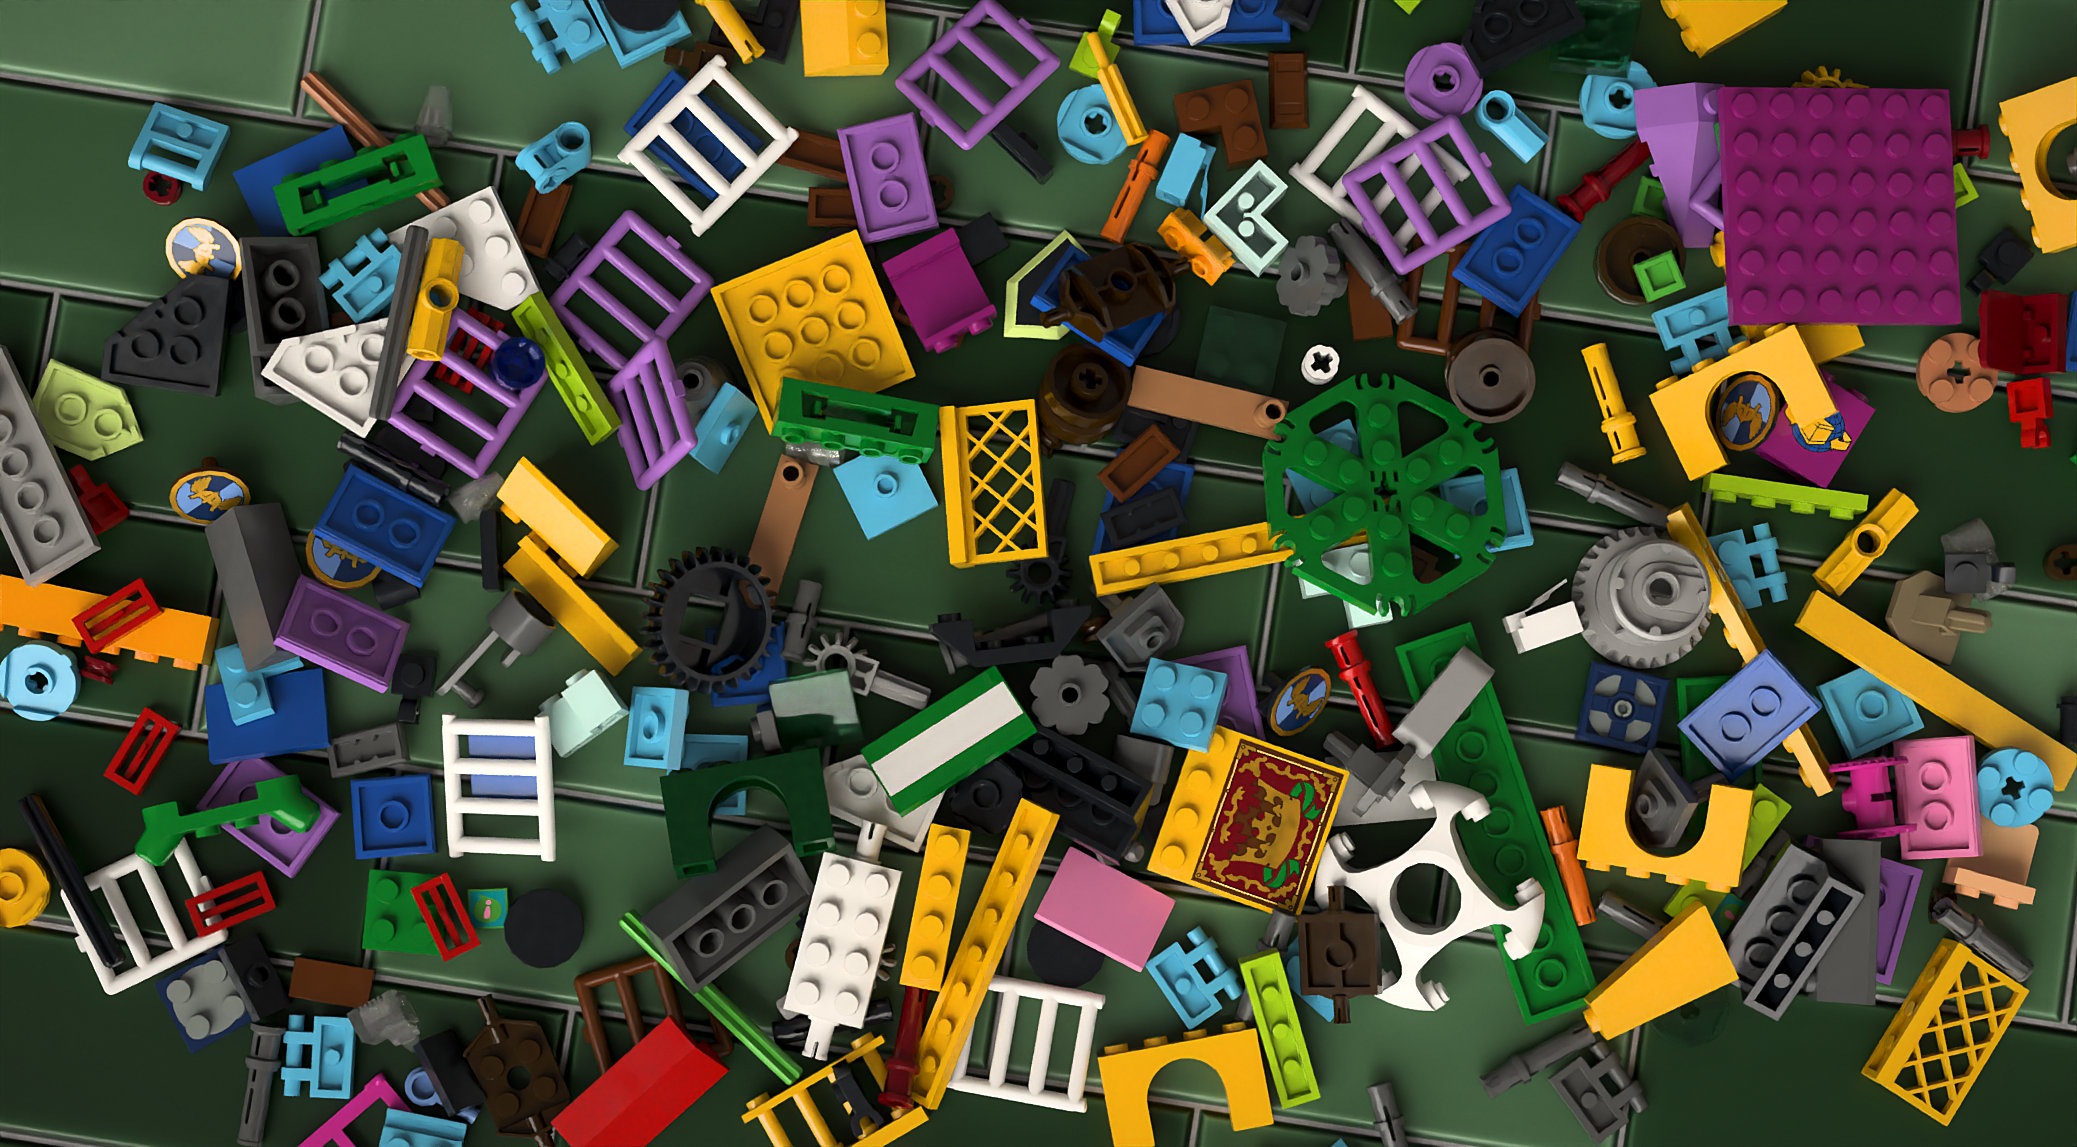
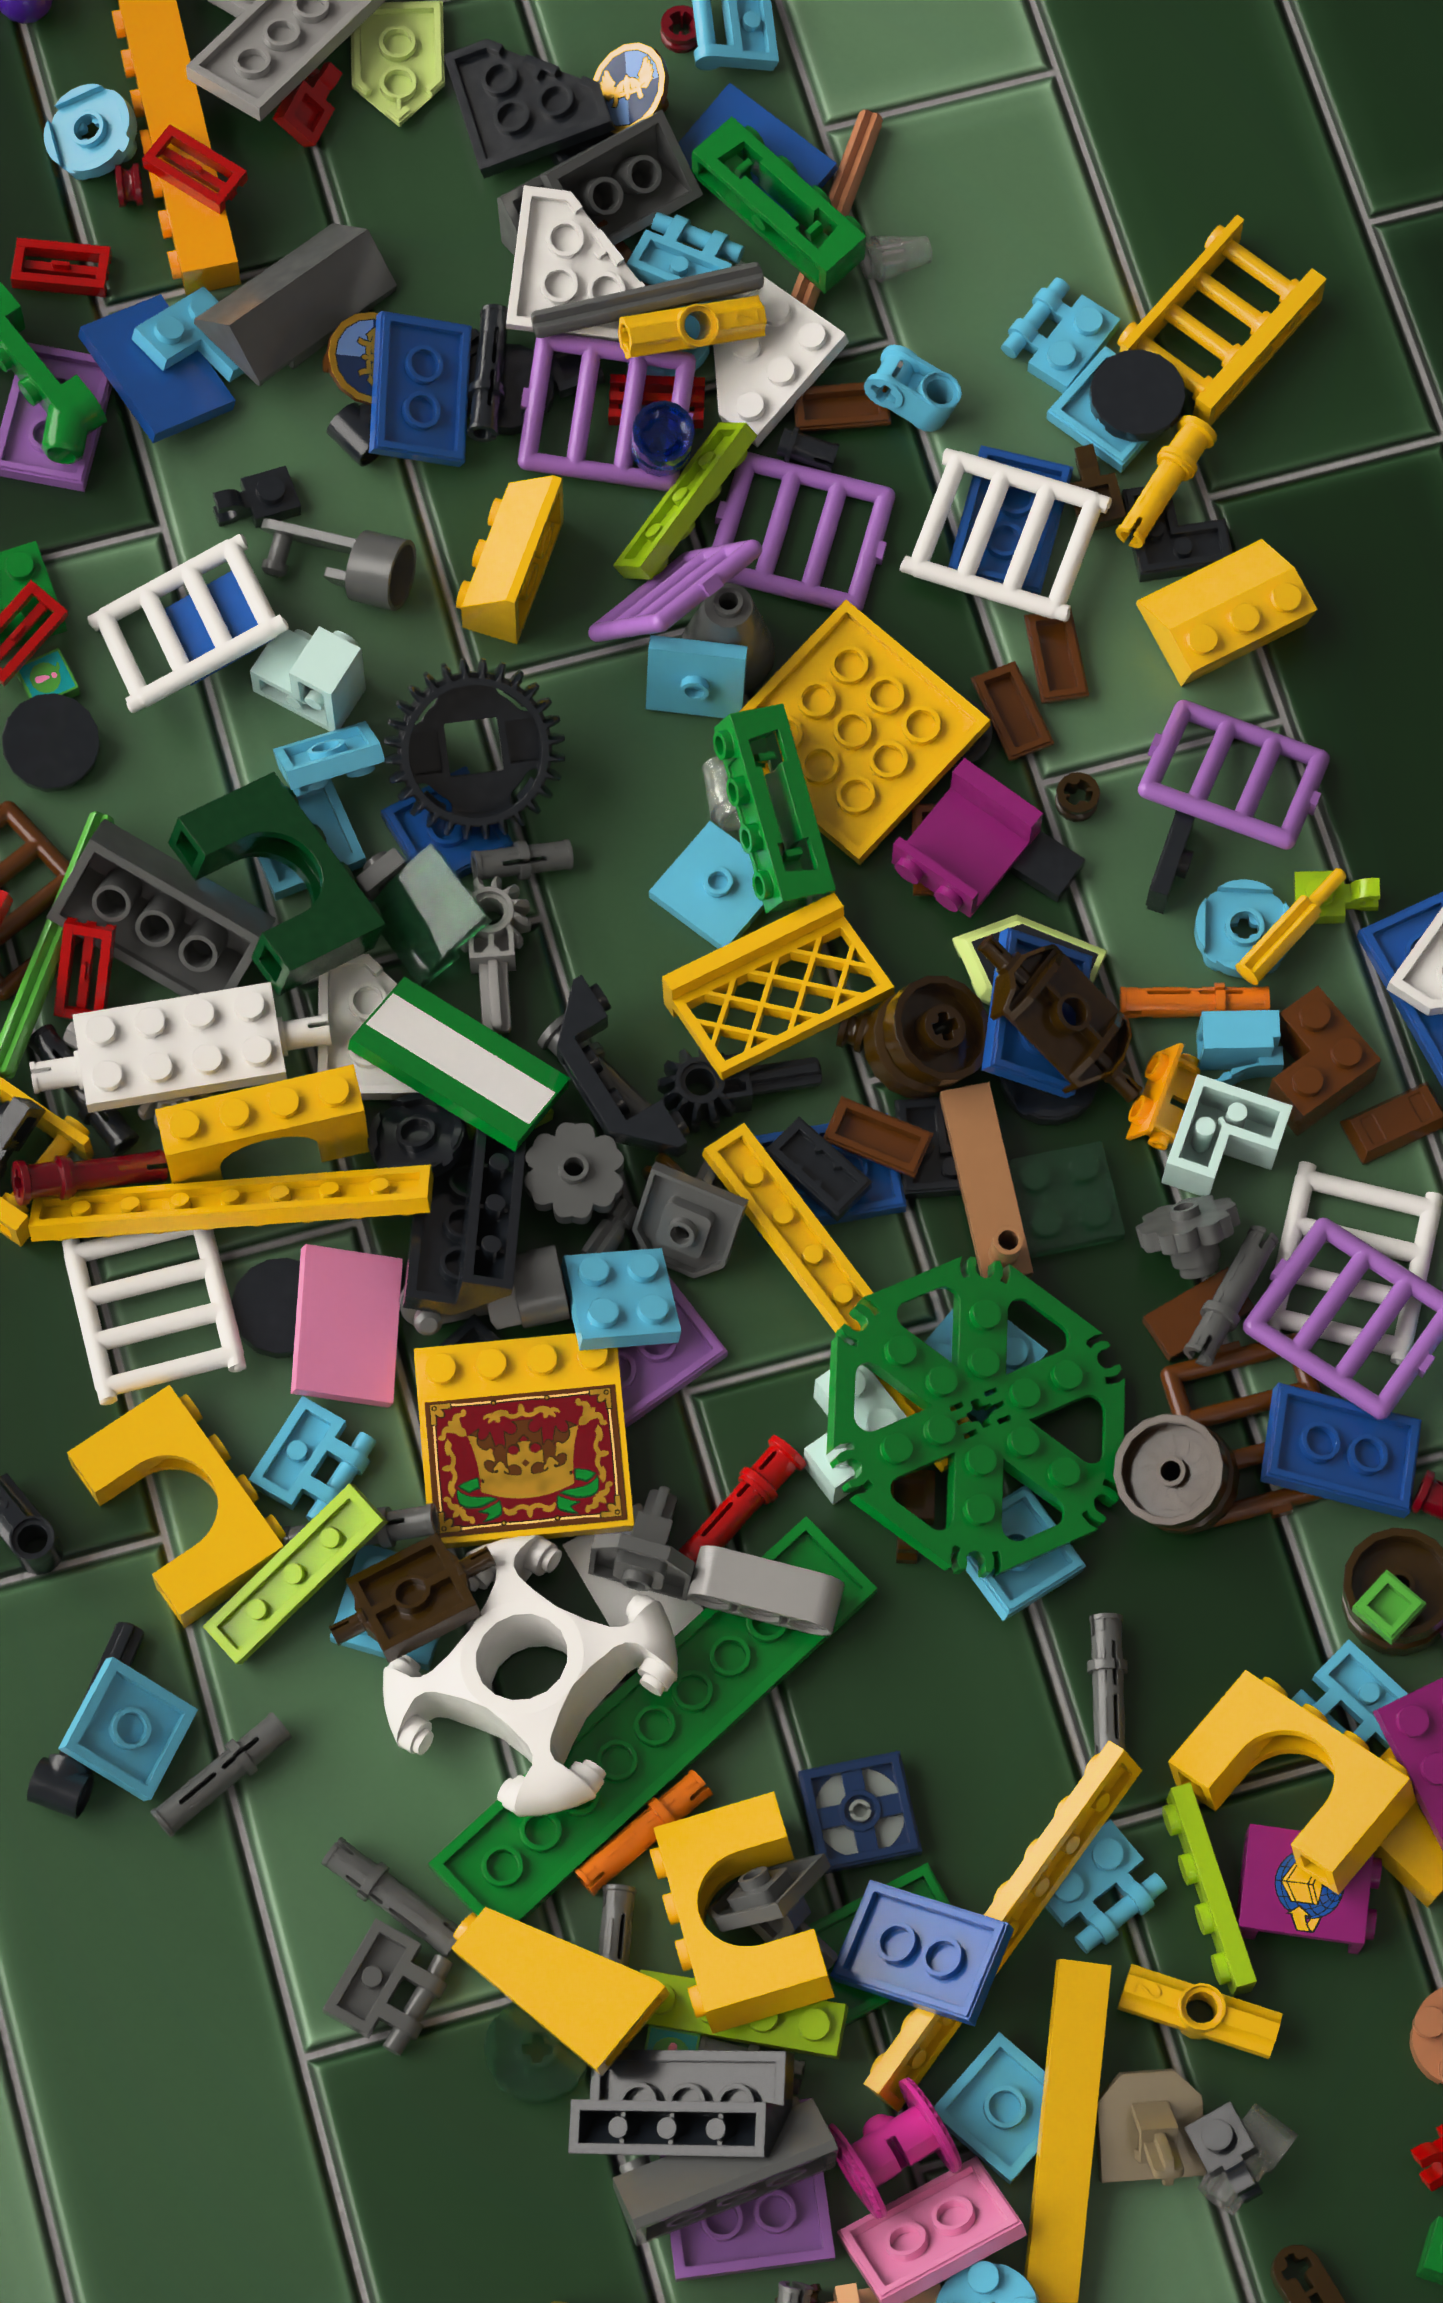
camera: 65 degrees right, 15 degrees down
shield [169,457,251,525] -> none
medium lavender tile [273,574,411,693] -> none
dark grey plate [327,722,411,778] -> none
blue tile [350,773,438,860] -> none
clear cone [447,470,505,524] -> none
black tile [480,510,504,593] -> none
yellow fence [503,535,643,678] -> none
medium nougat piece [738,454,820,609] -> none
medium lavender tile [837,112,940,245] -> none
shield [1255,665,1331,736] -> none
white bush [1301,345,1339,385] -> none
white piece [1502,579,1584,654] -> none
light grey piece [1571,527,1712,669] -> none
yellow pin [1581,343,1647,464] -> none
shield [1716,374,1782,452] -> none
none -> red tile [53,917,117,1019]

